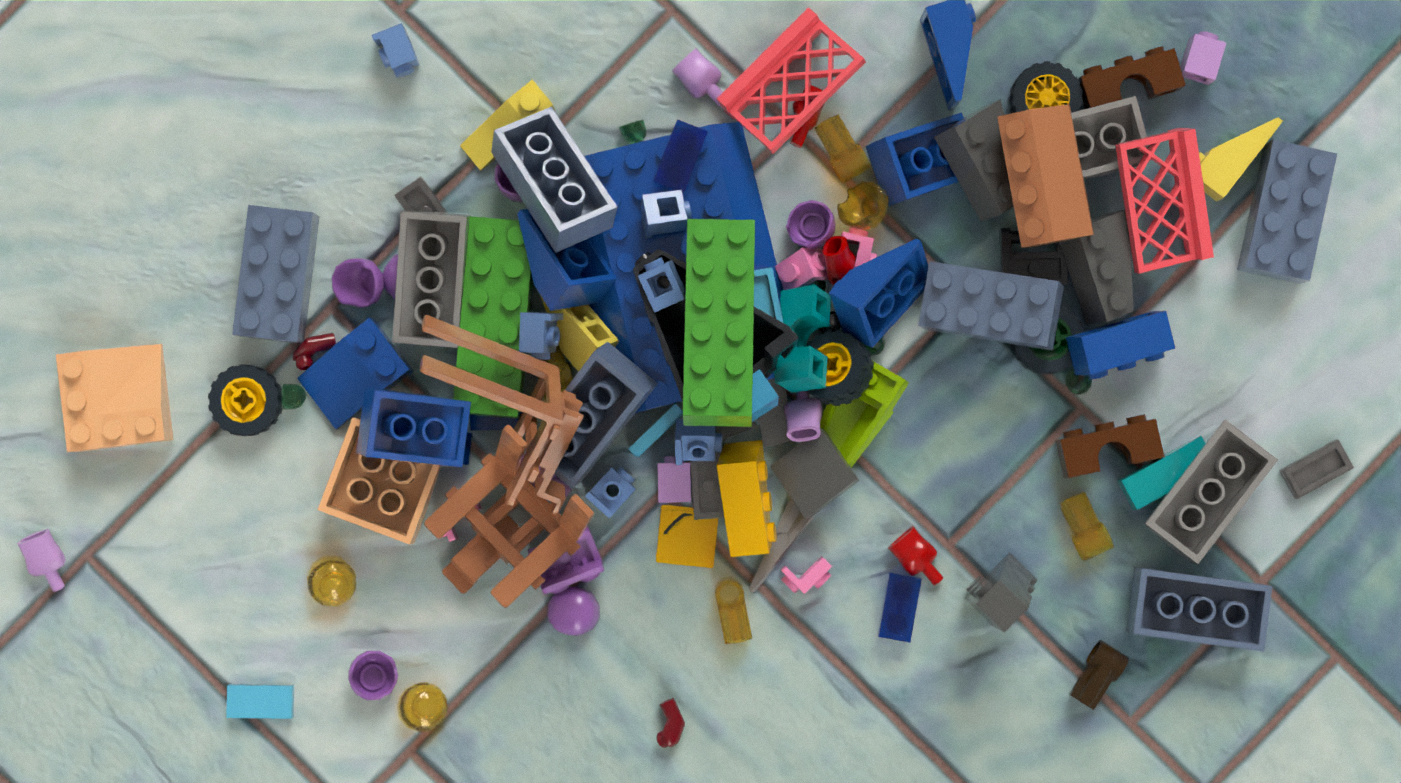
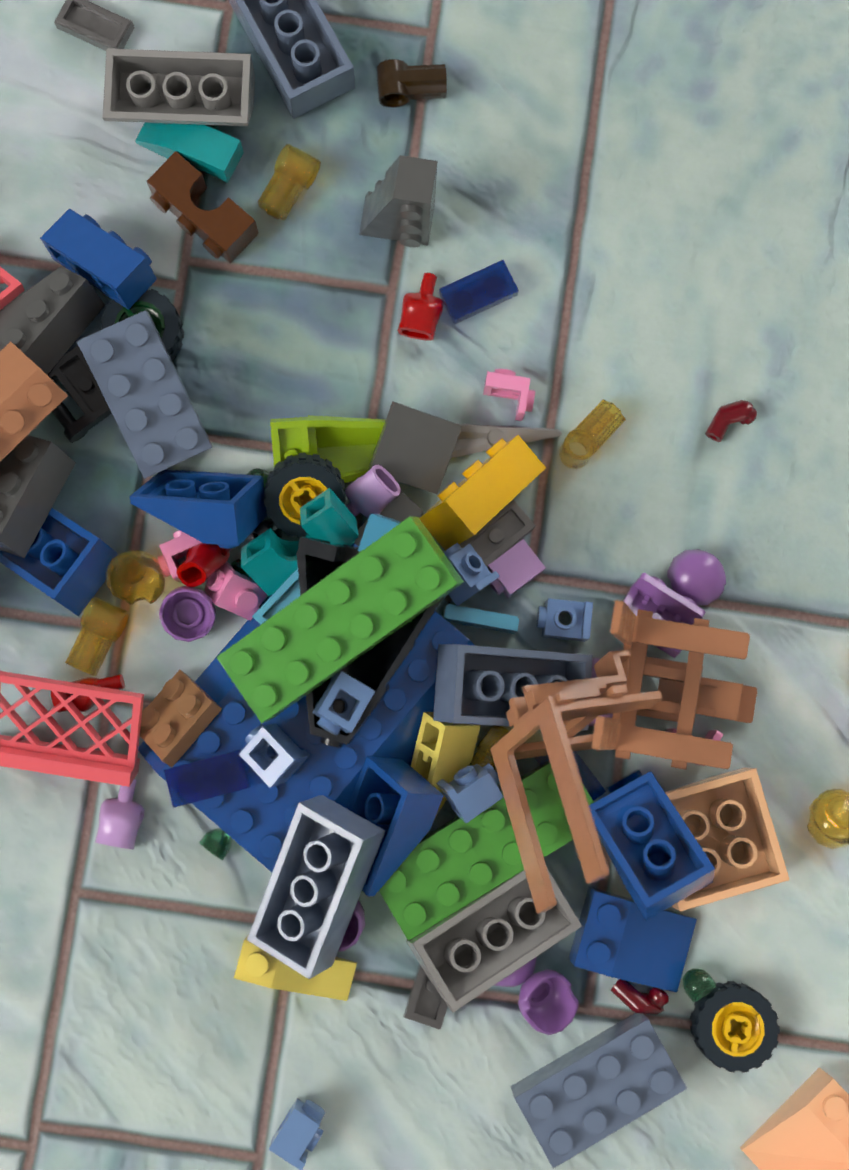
camera: 135 degrees left, 5 degrees down
yellow sticker [656,505,718,568] -> none
clear green hinge [1065,369,1092,395] -> none
none -> medium nougat plate [140,669,222,767]

